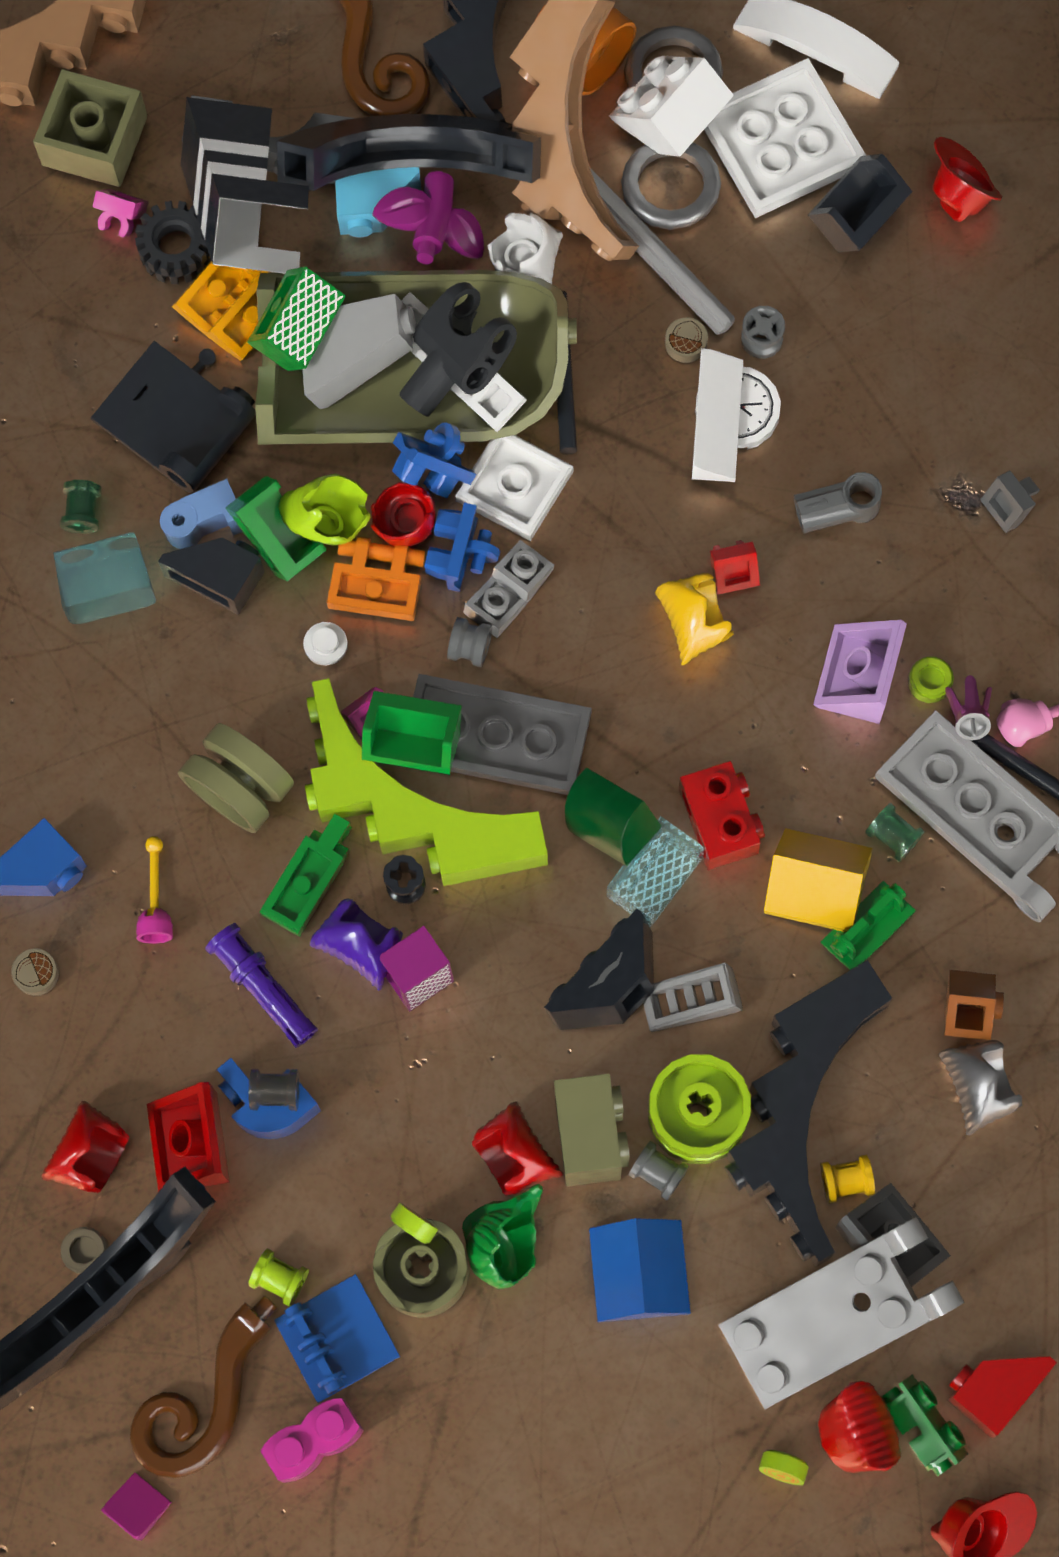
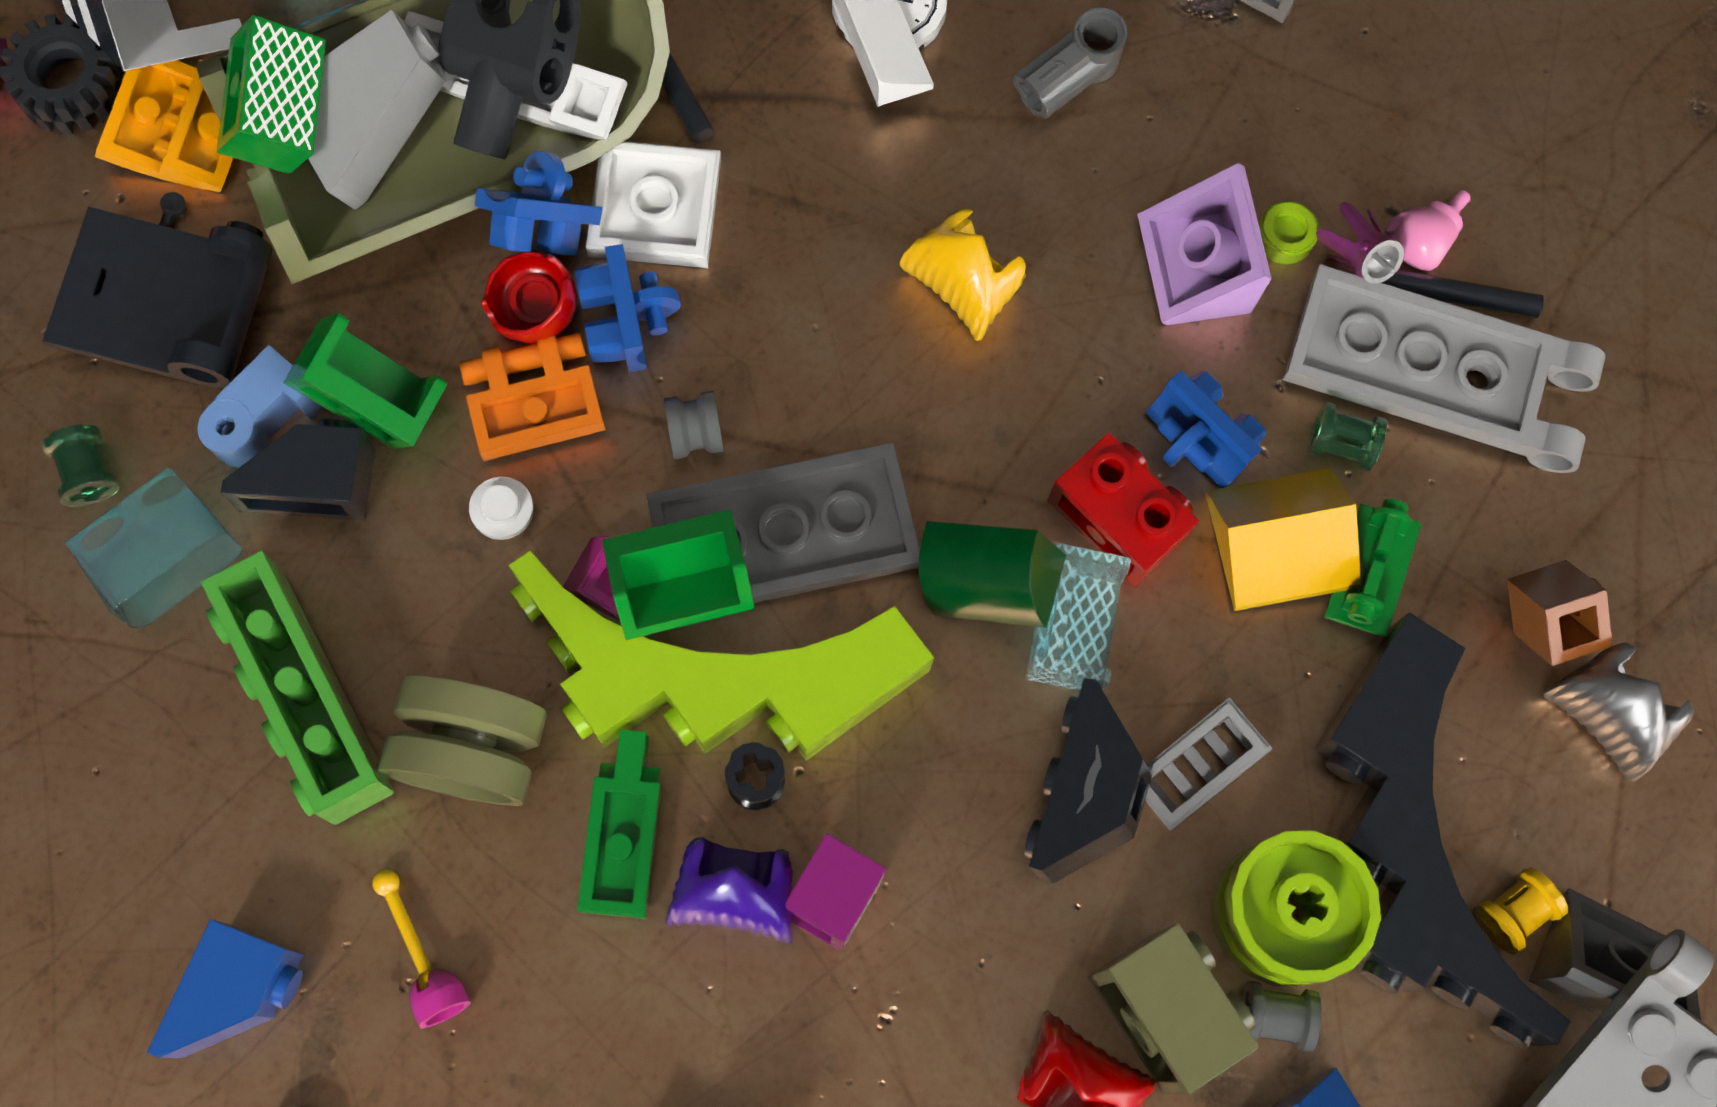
camera: 35 degrees left, 0 degrees up
dark purple pin [205,923,318,1048] -> none
lime hair [278,473,371,545] -> none
light grey slope [463,540,554,638] -> none
red tile [710,540,760,595] -> none
none -> bright green brick [201,550,395,825]
none -> blue hips [1145,370,1266,488]

